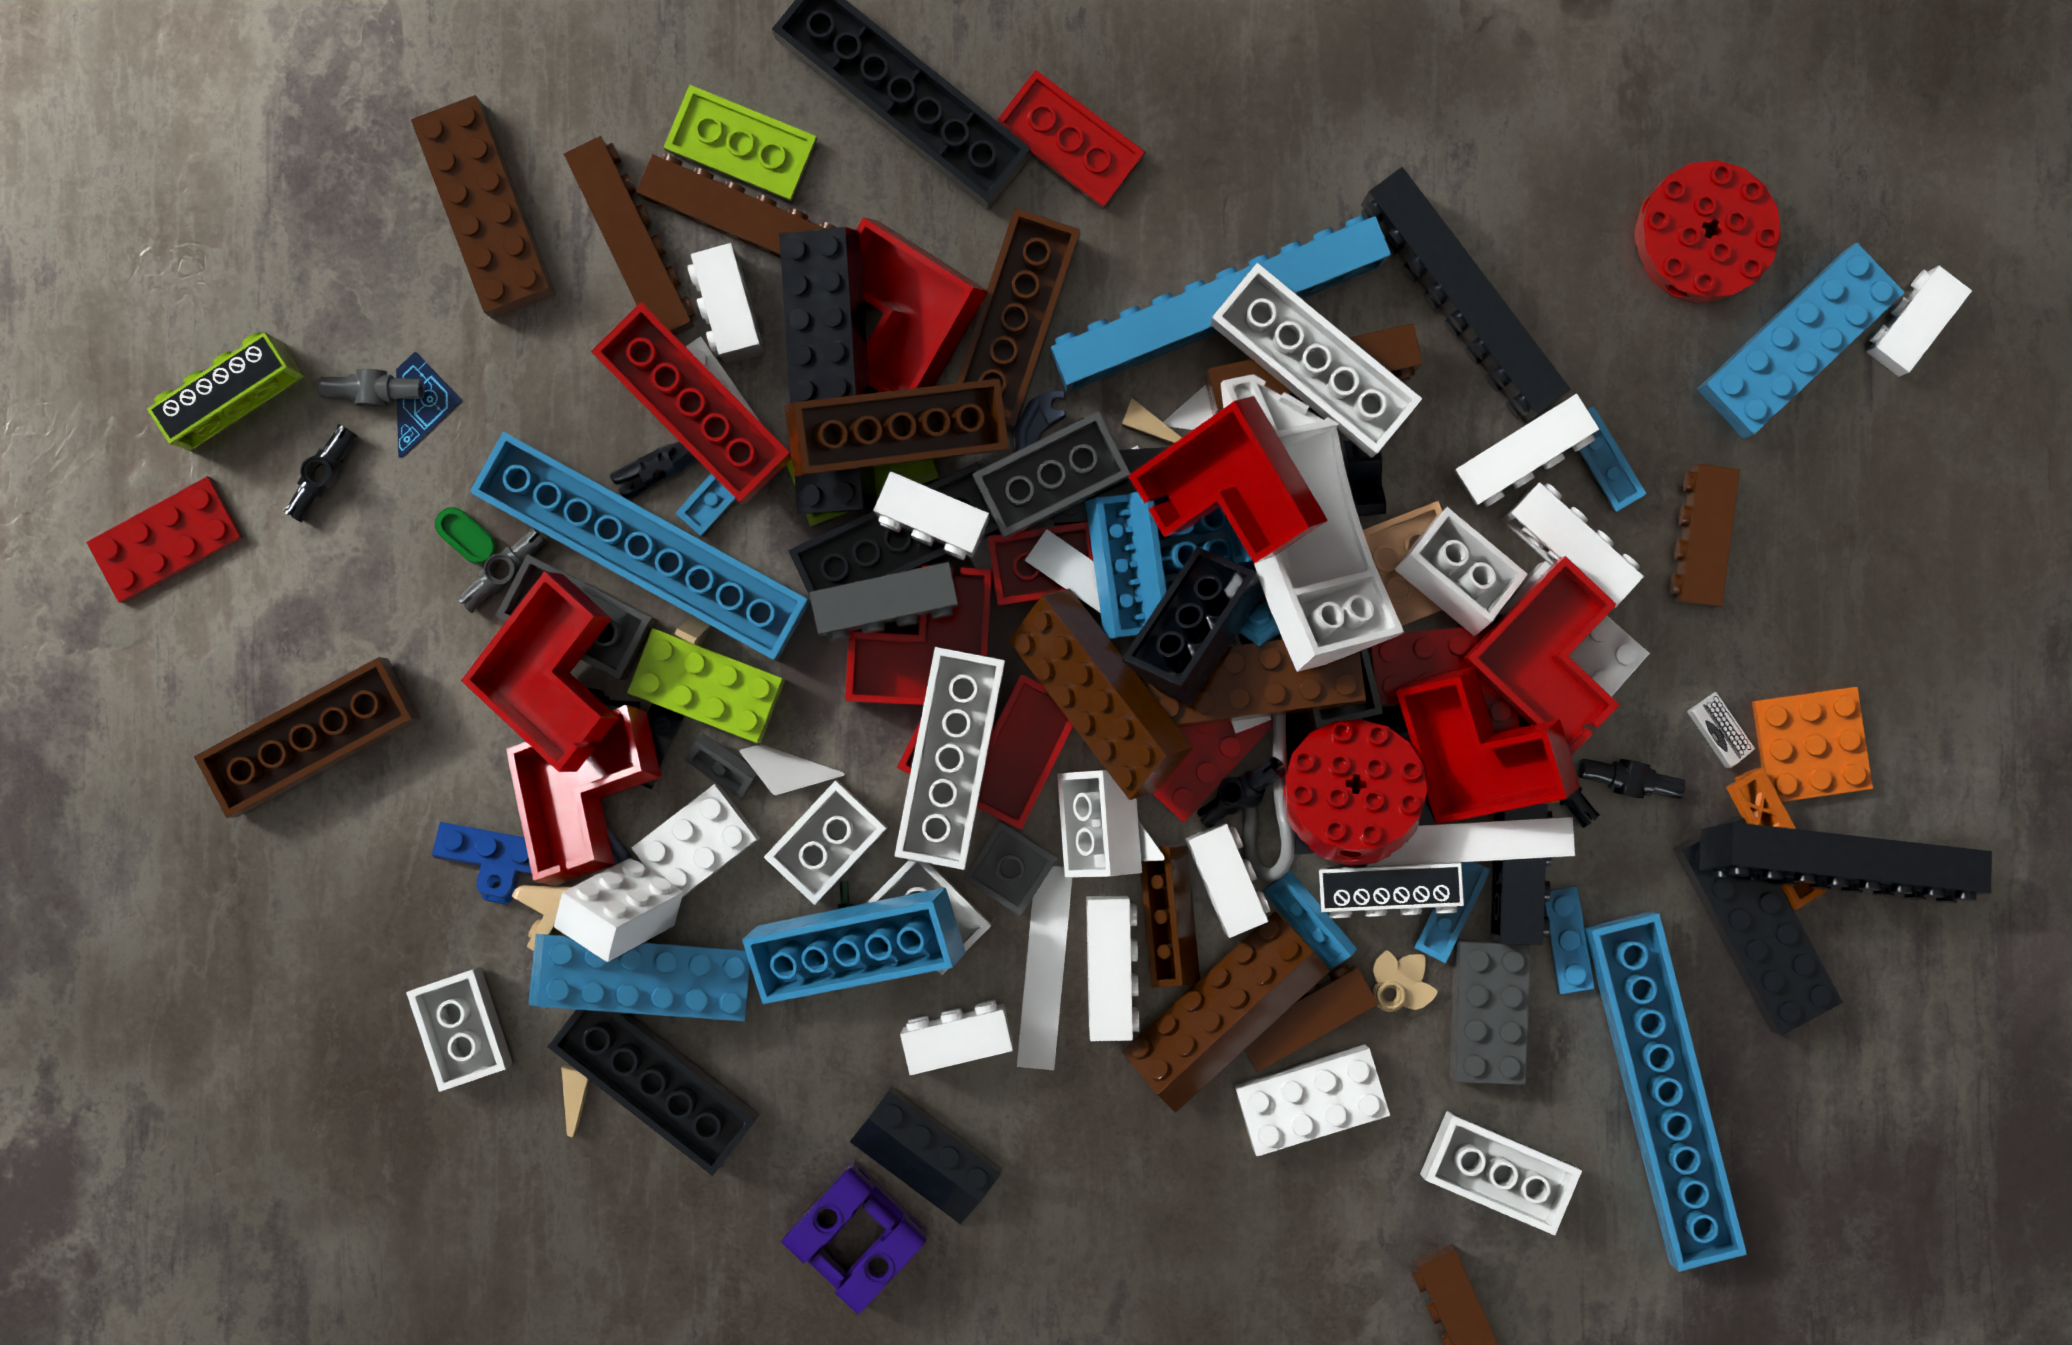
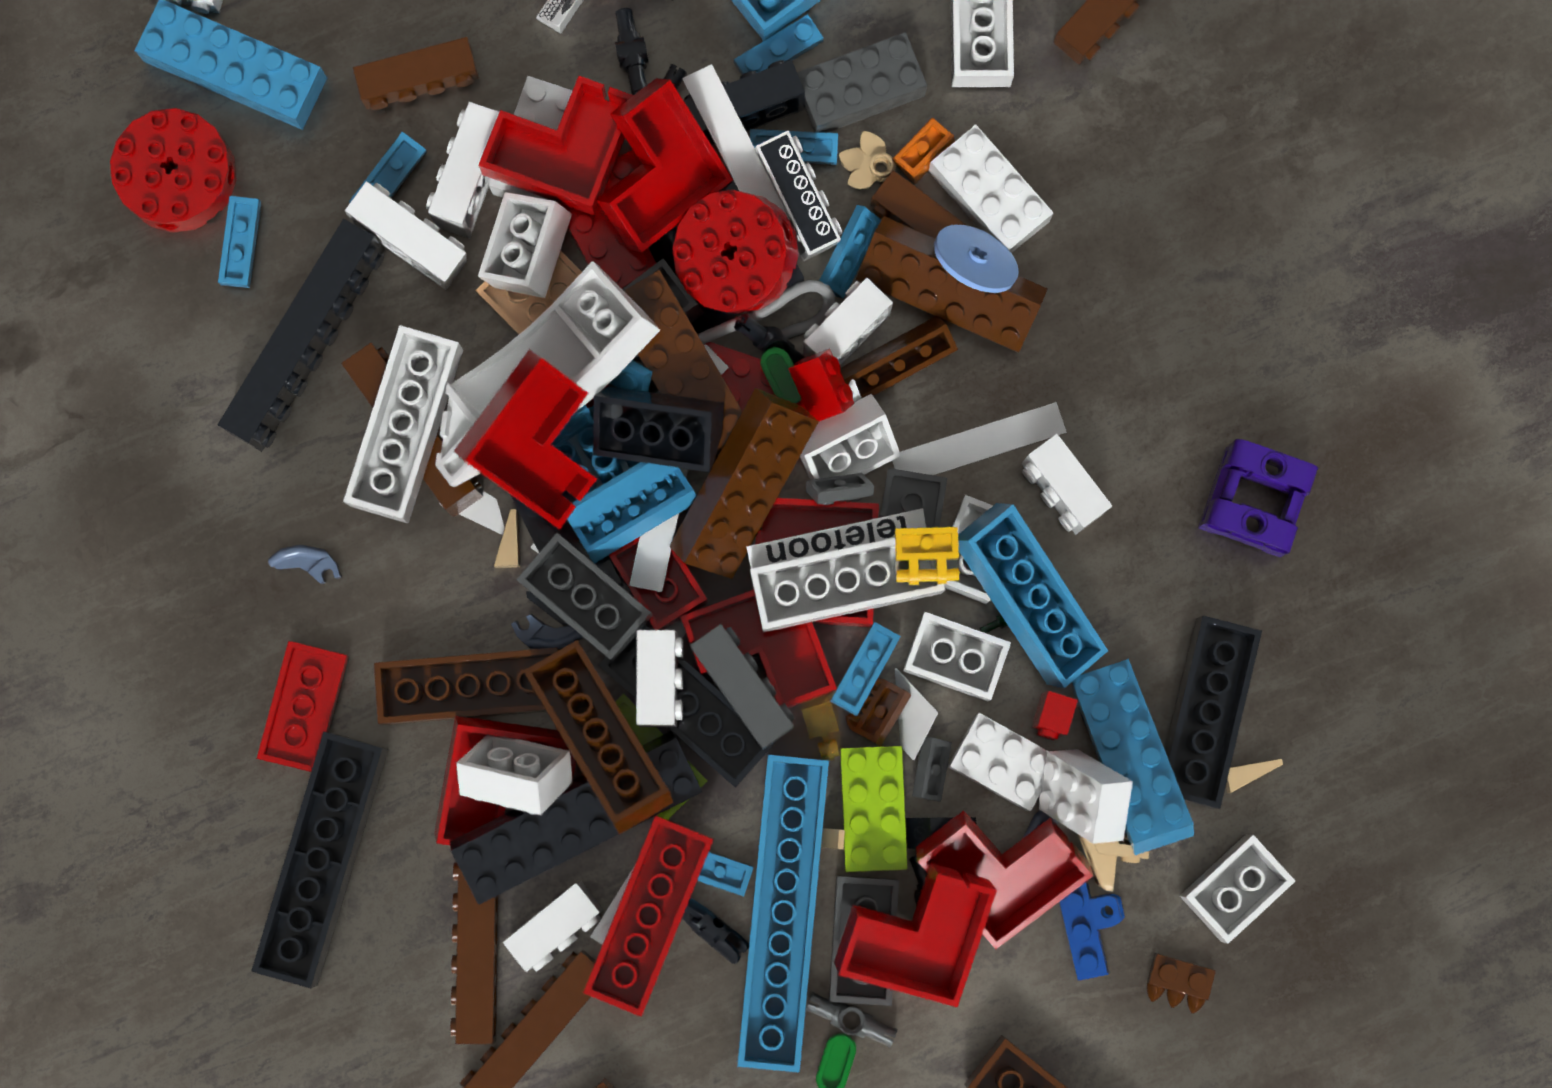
camera: 115 degrees left, 5 degrees down
lime plate [663,84,817,202] -> none
black slope [850,1086,1002,1224] -> none
dark azure brick [1051,215,1391,394] -> none
white brick [1086,896,1139,1041] -> none
black slope [1343,440,1387,516] -> none
none -> dark azure plate [218,196,261,288]
none -> sand blue piece [268,545,342,584]
none -> white brick [456,735,572,815]
none -> white sticker [746,508,926,569]
none -> green tile [760,348,802,404]
none -> red brick [788,348,854,421]
none -> clear yellow plate [802,702,840,762]
none -> dark grey plate [806,473,874,505]
none -> dark azure plate [830,622,901,716]
none -> reddish brown plate [845,678,911,747]
none -> orange slope [892,117,955,184]
none -> yellow plate [895,527,959,585]
none -> light blue piece [934,225,1019,293]
none -> red brick [1031,691,1078,741]
none -> reddish brown plate [1147,953,1216,1014]

